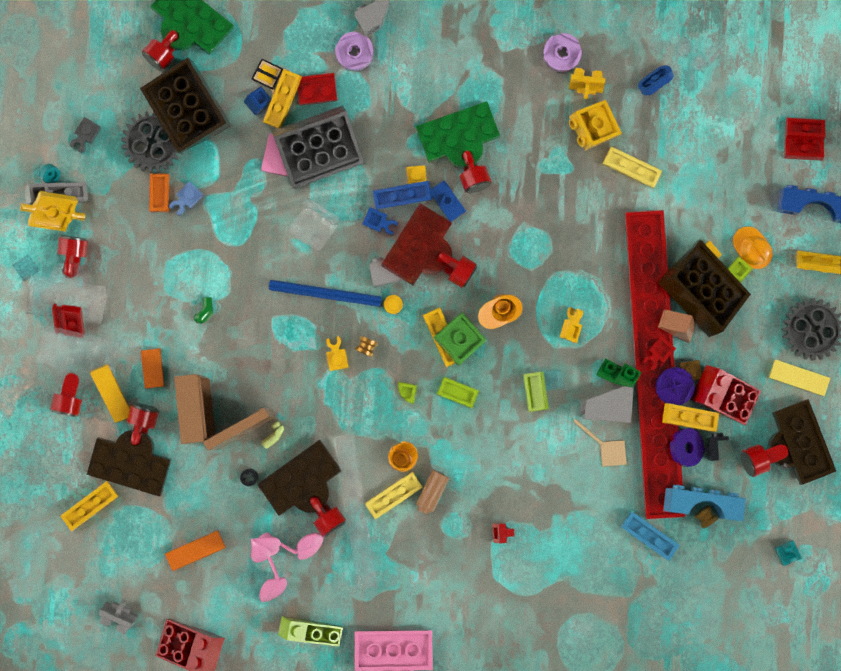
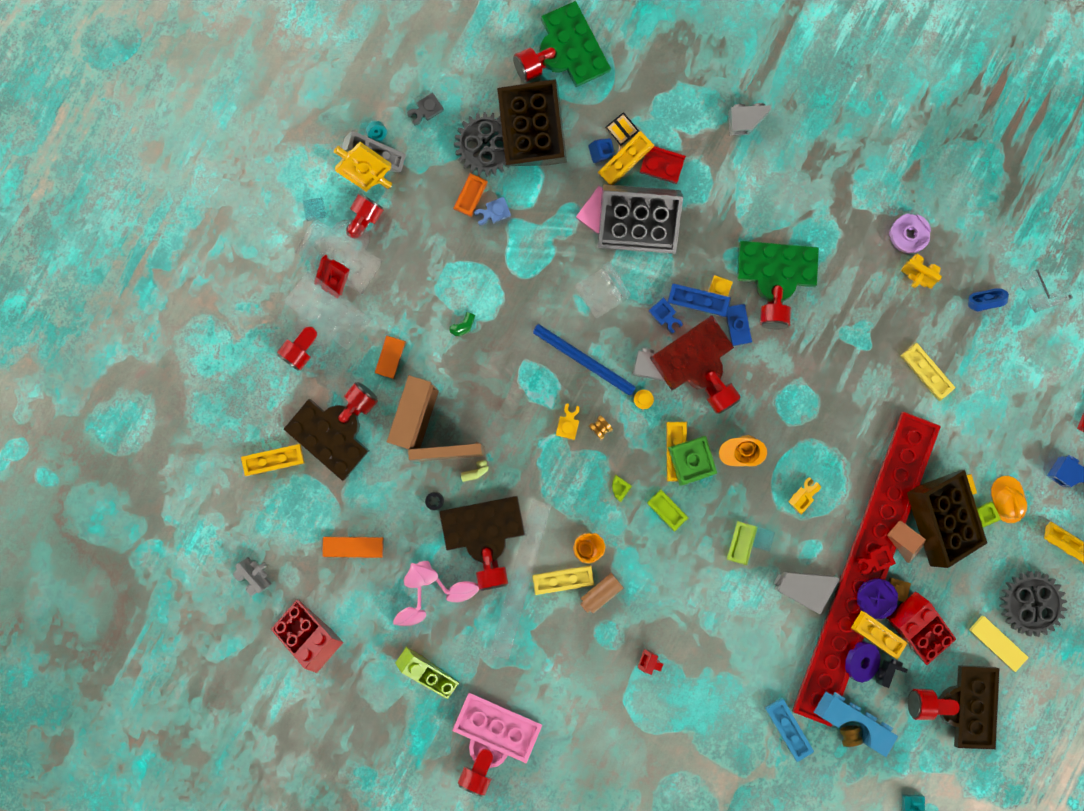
camera: 20 degrees right, 0 degrees up
yellow tile [90,364,130,423] -> none
lavender plate [335,32,373,71] -> none
yellow plate [569,100,622,151] -> none
tan piece [574,419,627,467] -> none
green slope [596,358,642,387] -> none

